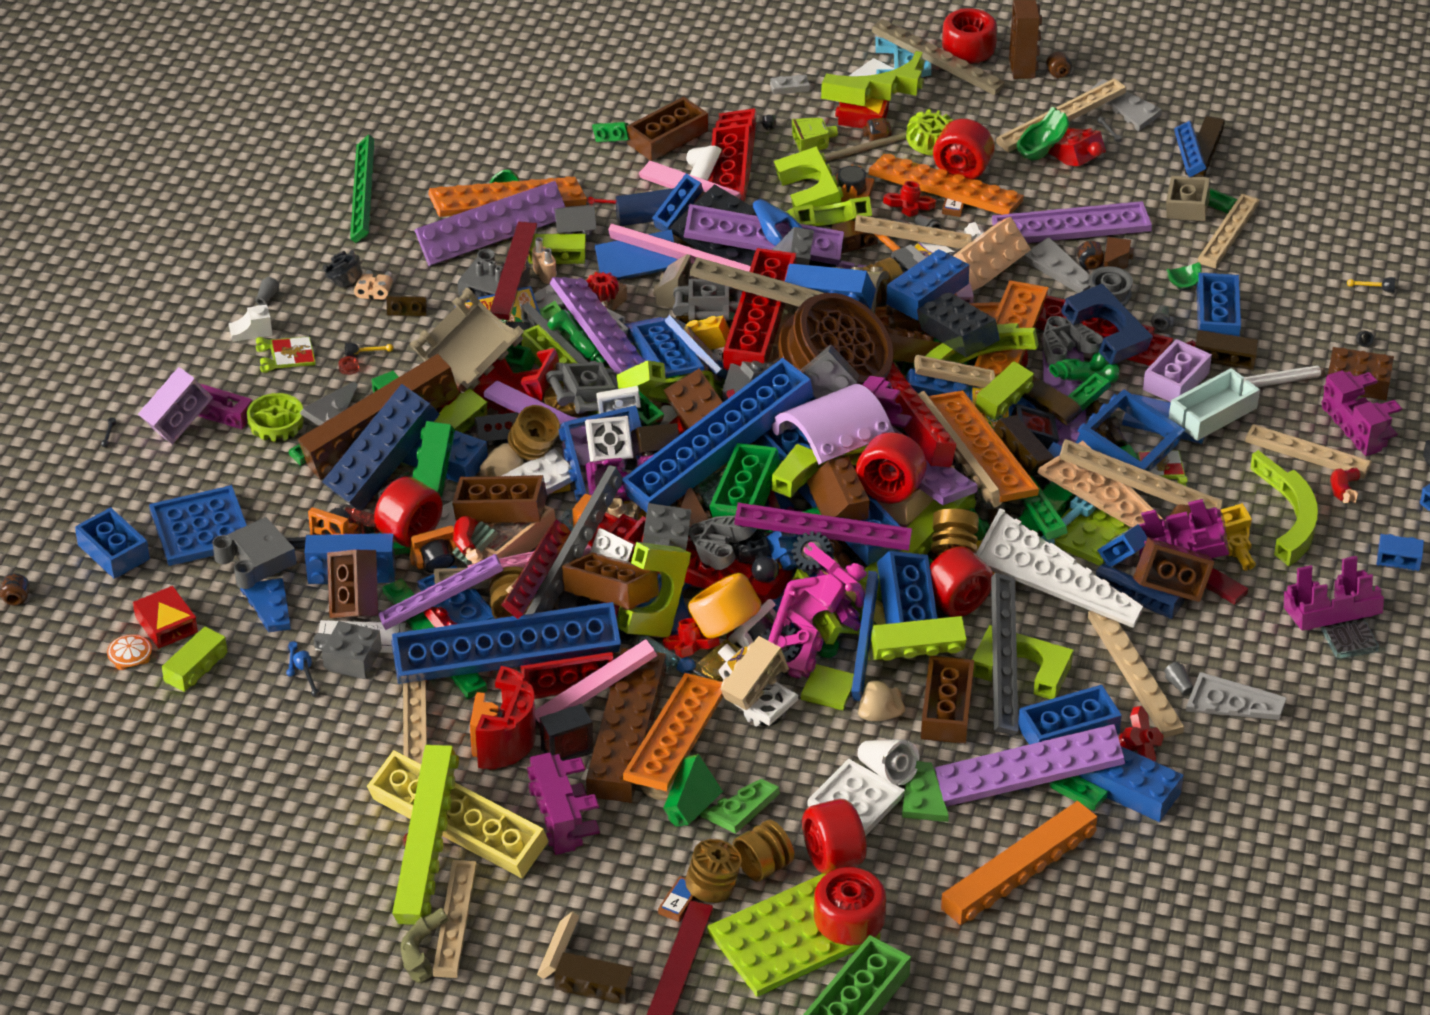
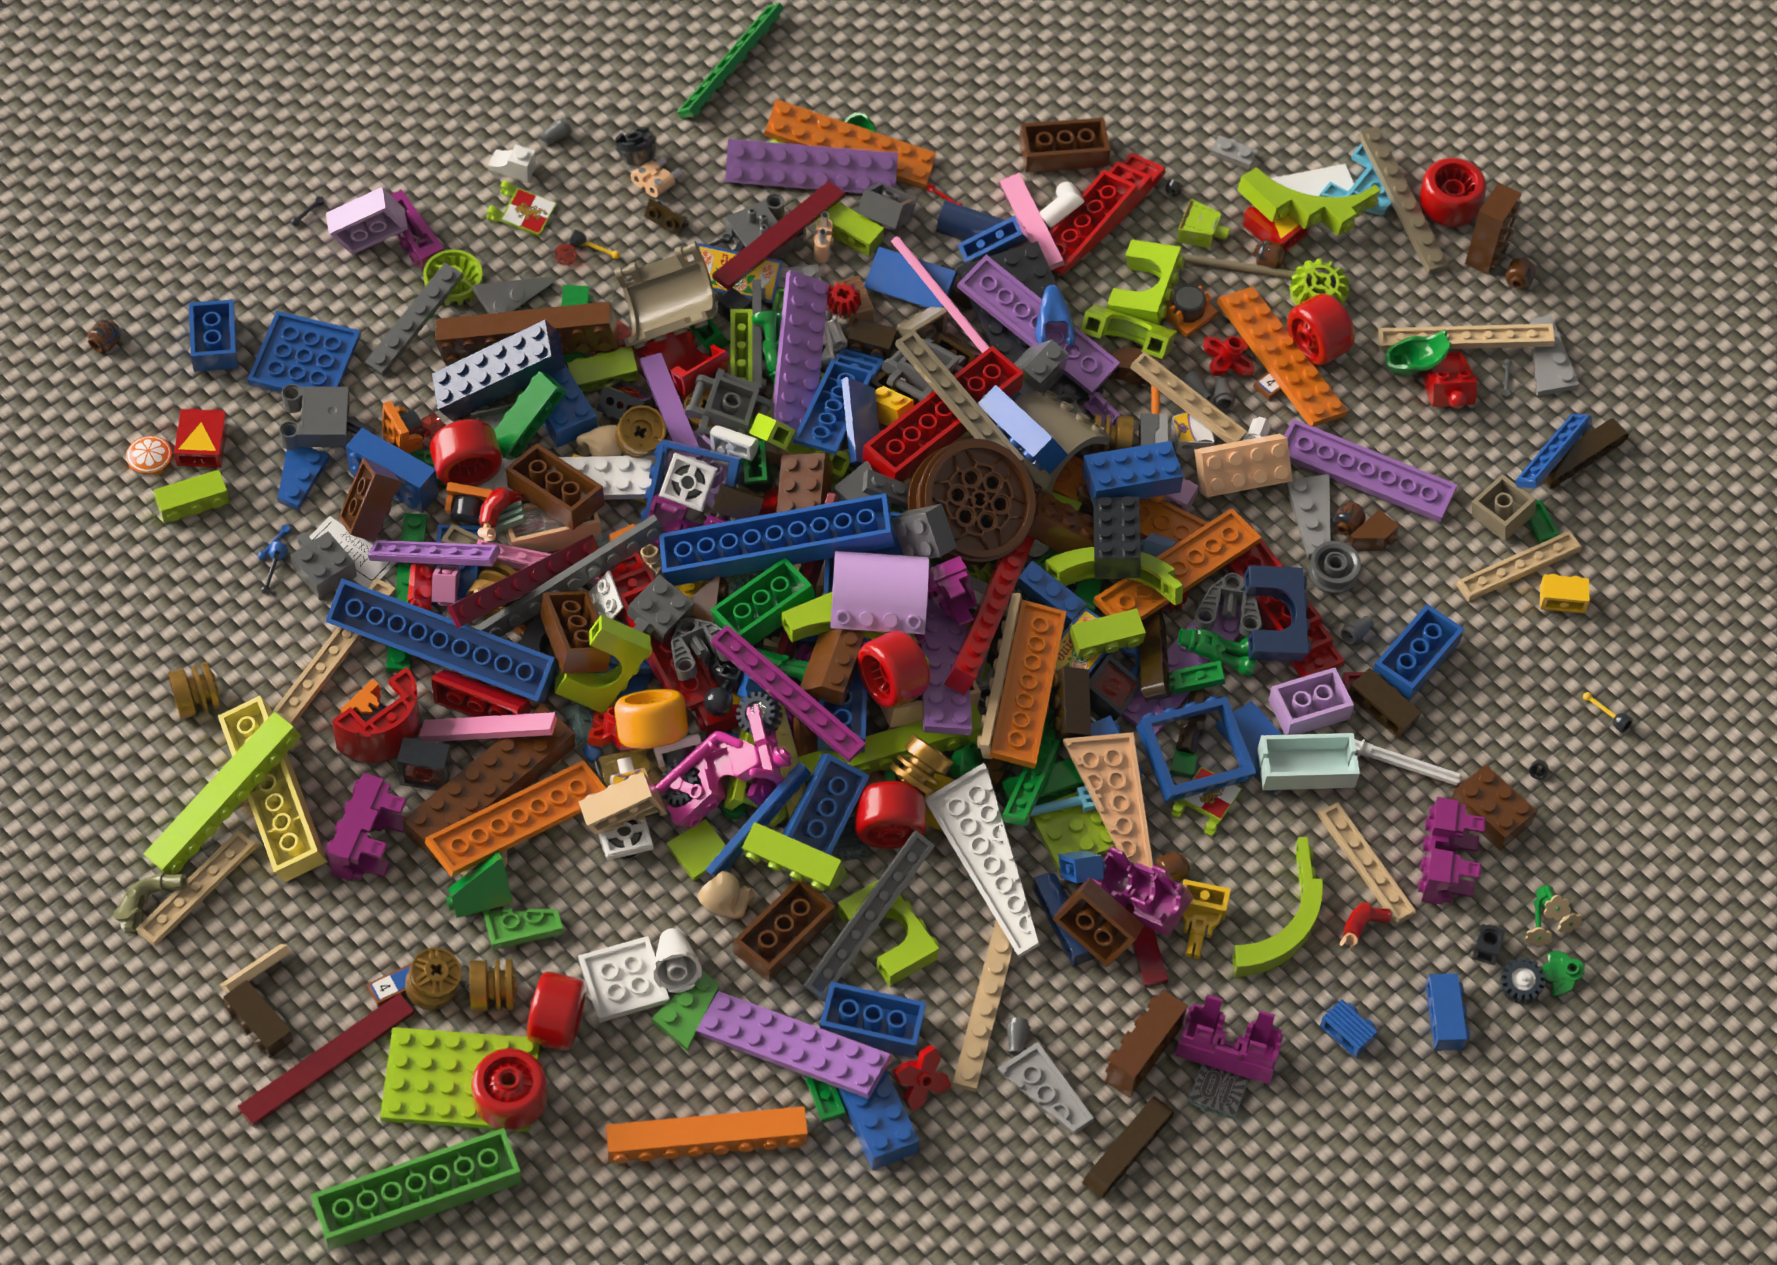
camera: 30 degrees right, 15 degrees up
green hinge [592,122,630,142] -> none
tan tile [914,355,995,388] -> none
tan plate [1059,439,1222,509] -> none
green helmet [1166,262,1201,289] -> none
none -> pearl gold wheel [168,662,220,719]
none -> dark grey plate [365,263,463,377]
none -> bright pink slope [432,565,461,606]
none -> dark brown brick [847,318,897,361]
none -> dark brown beam [1082,1096,1175,1199]
none -> reddish brown brick [1105,990,1188,1098]
none -> yellow brick [1540,574,1590,613]

